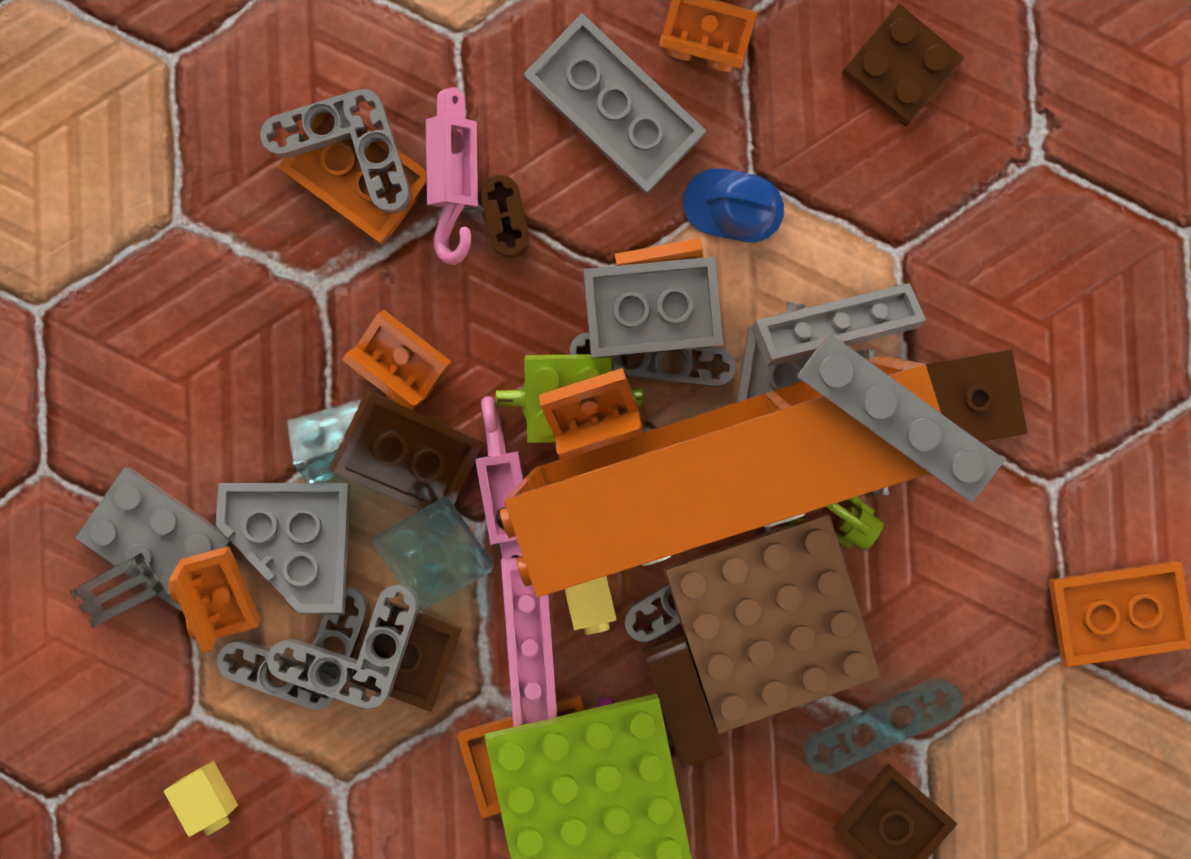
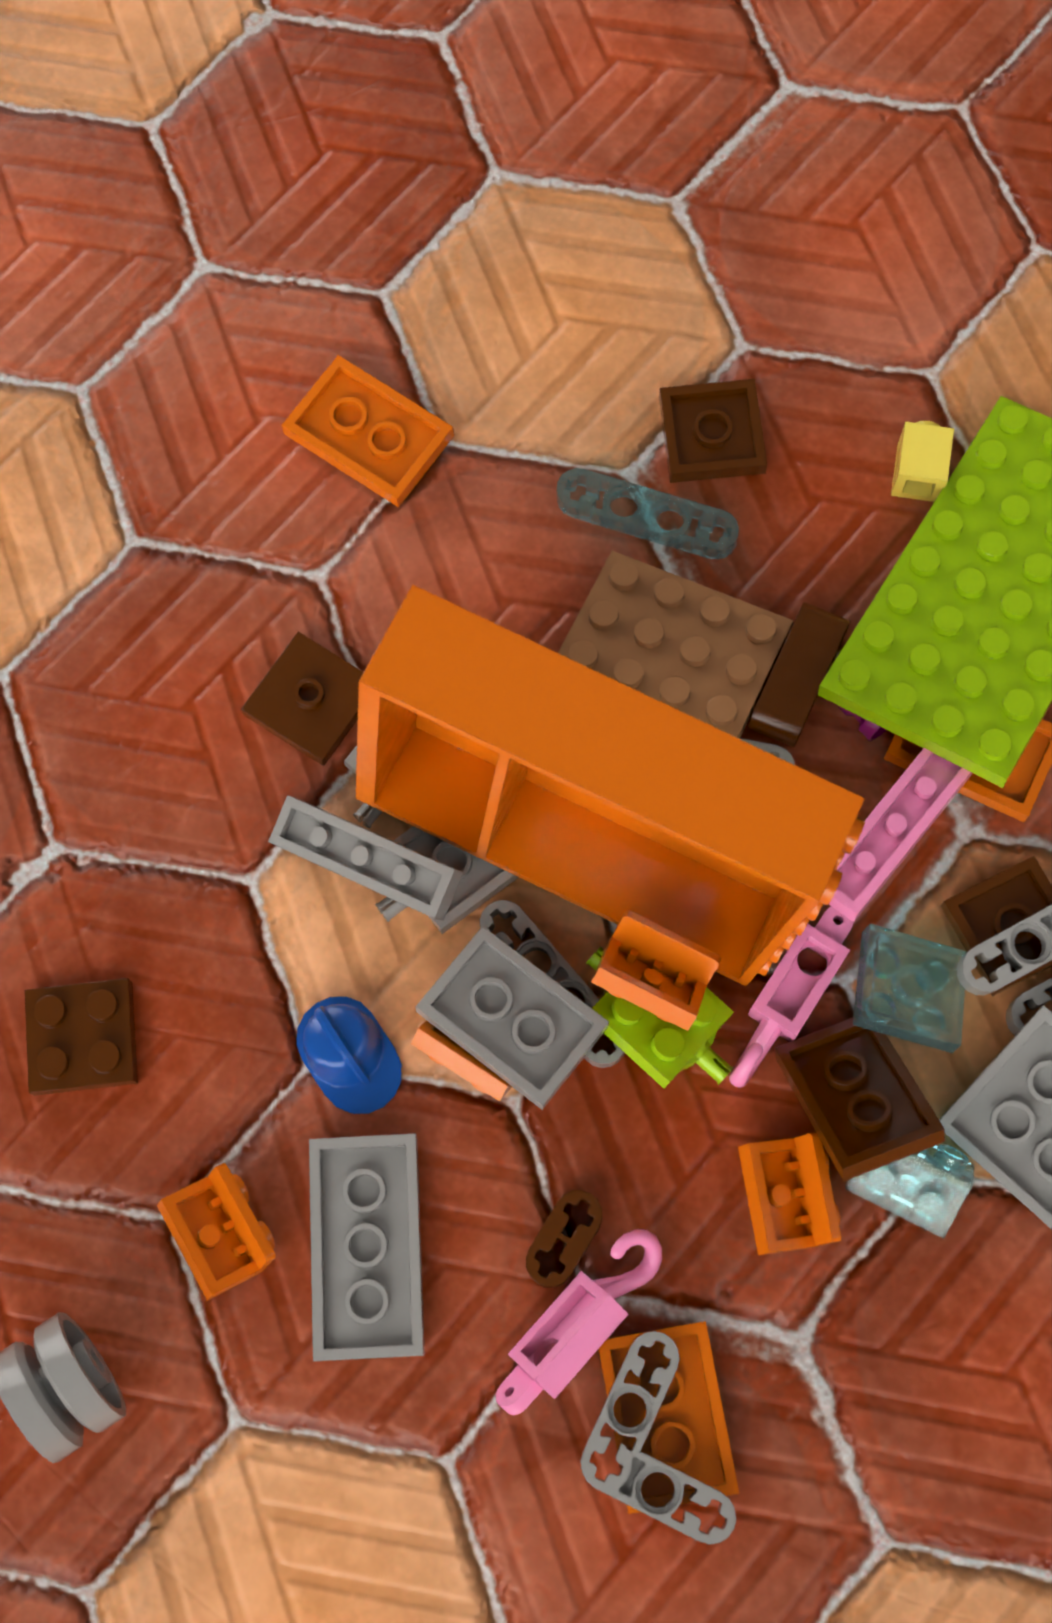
camera: 135 degrees left, 15 degrees down
light grey plate [797,333,1005,503] -> none

